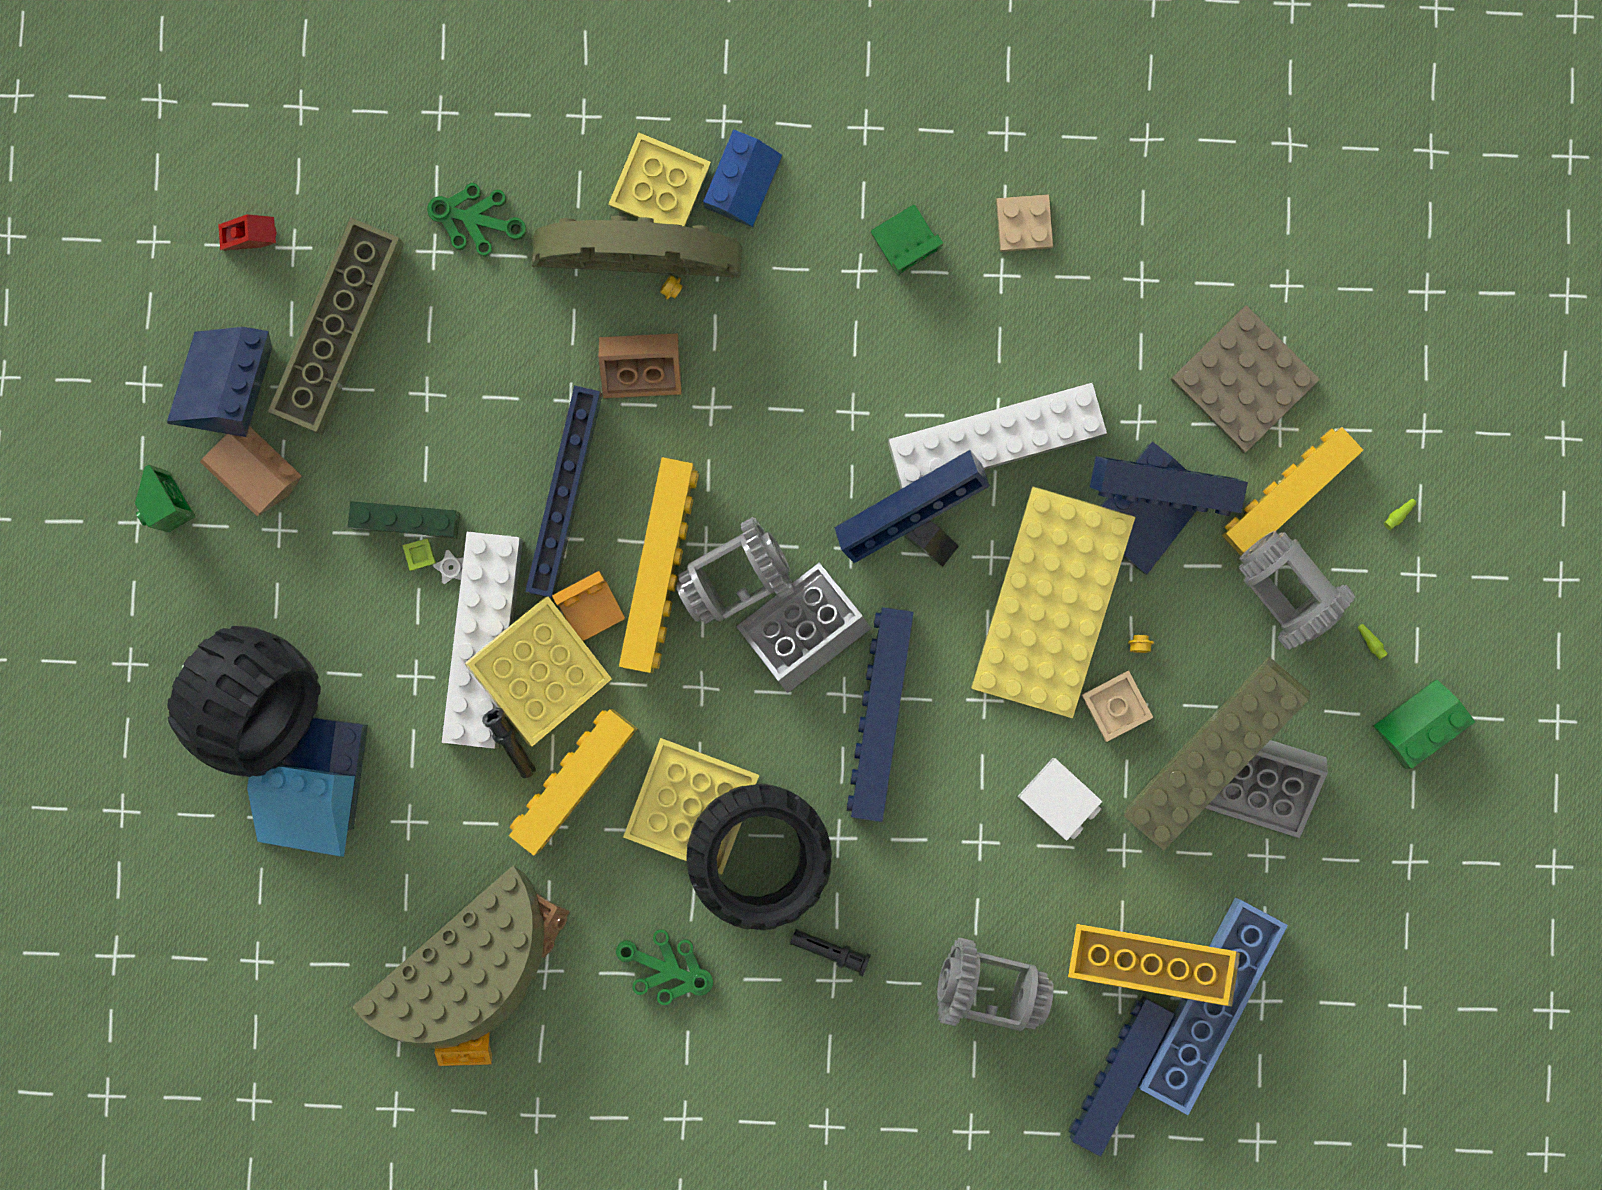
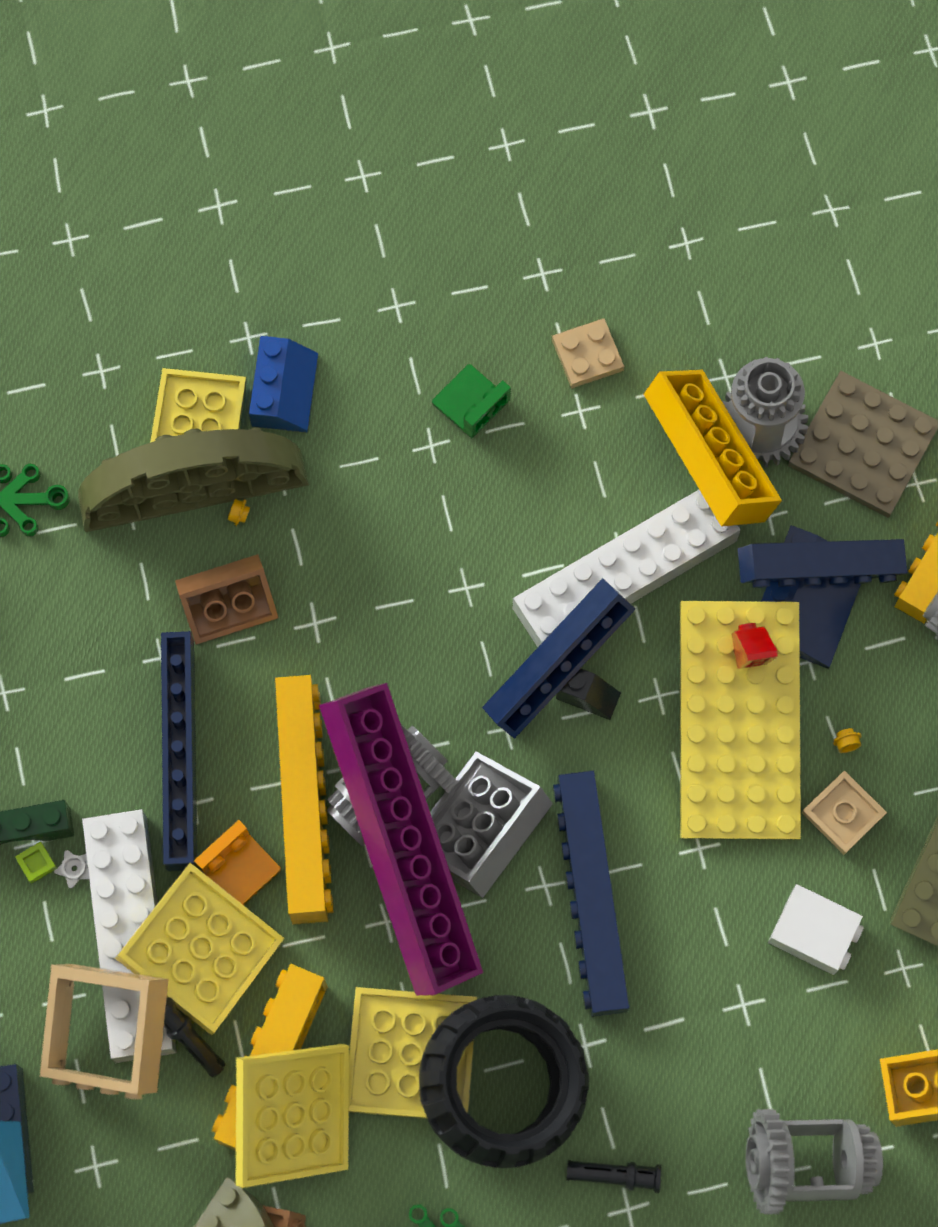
camera: 15 degrees left, 15 degrees down
none -> tan window [40,964,169,1099]
none -> light yellow plate [236,1044,349,1188]
none -> magenta brick [319,683,484,996]
none -> yellow brick [643,370,782,527]
none -> light grey piece [722,357,808,468]
none -> red slope [732,623,778,669]

